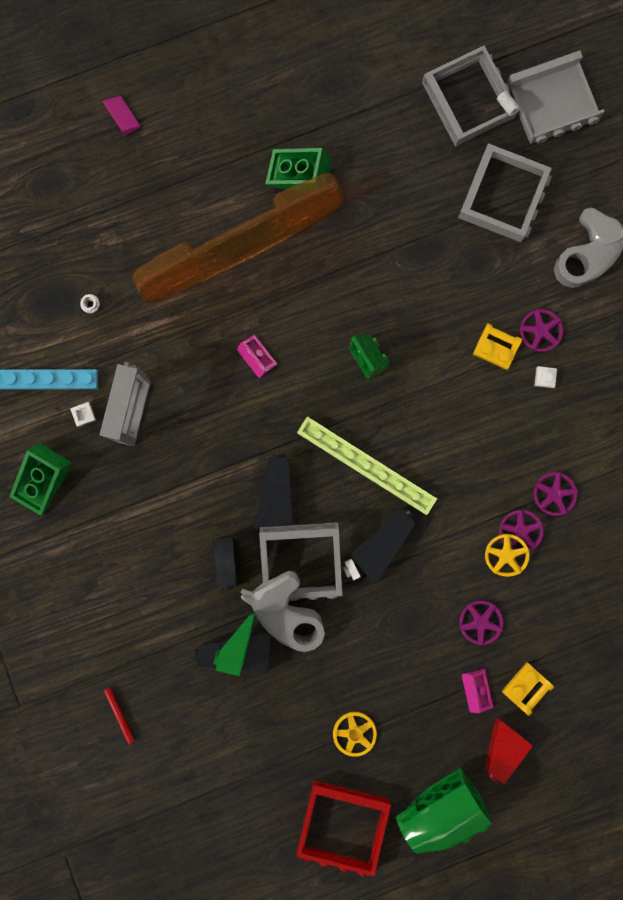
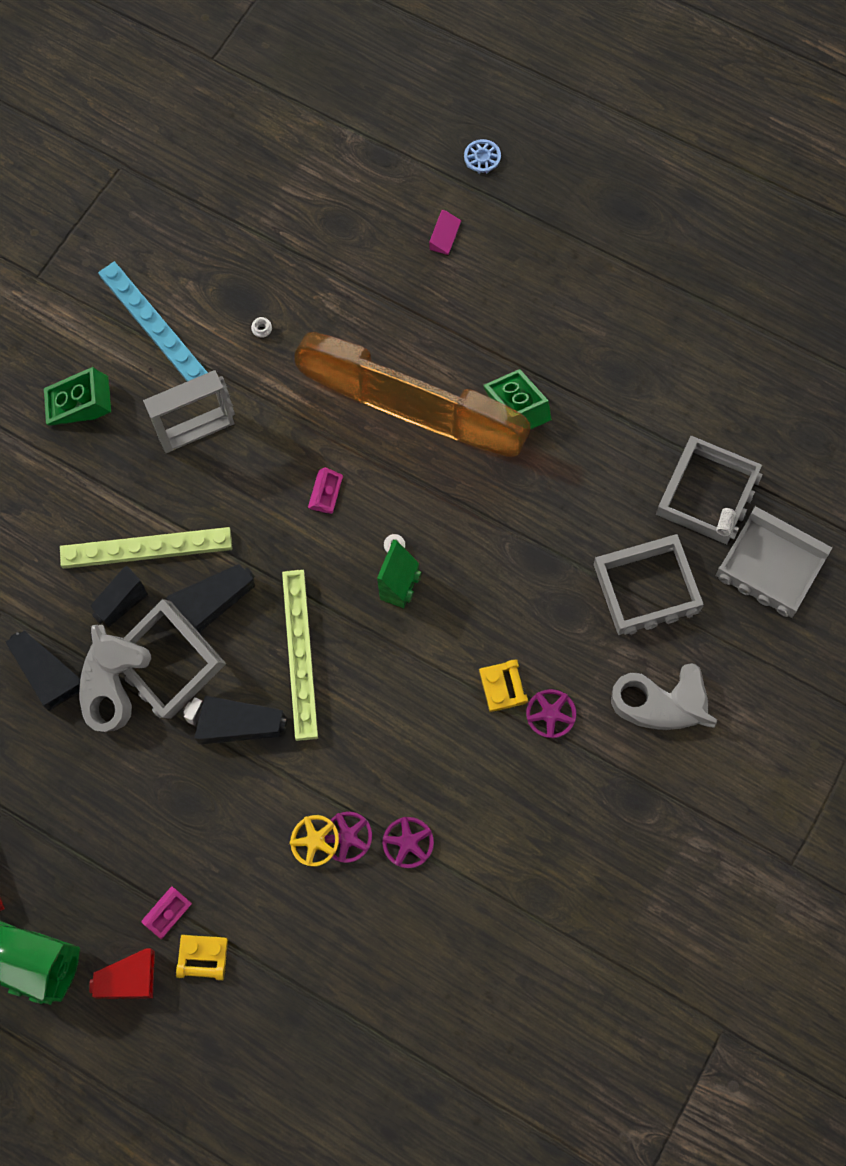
camera: 55 degrees right, 15 degrees down
white plate [71,402,96,427] -> none
green slope [213,611,256,676] -> none
yellow wheel [333,712,377,757] -> none
magenta wheel [459,601,503,645] -> none
white plate [534,366,557,388] -> none
none -> yellowish green plate [60,527,232,569]
none -> white plate [384,534,405,553]
none -> light blue wheel [464,139,501,174]

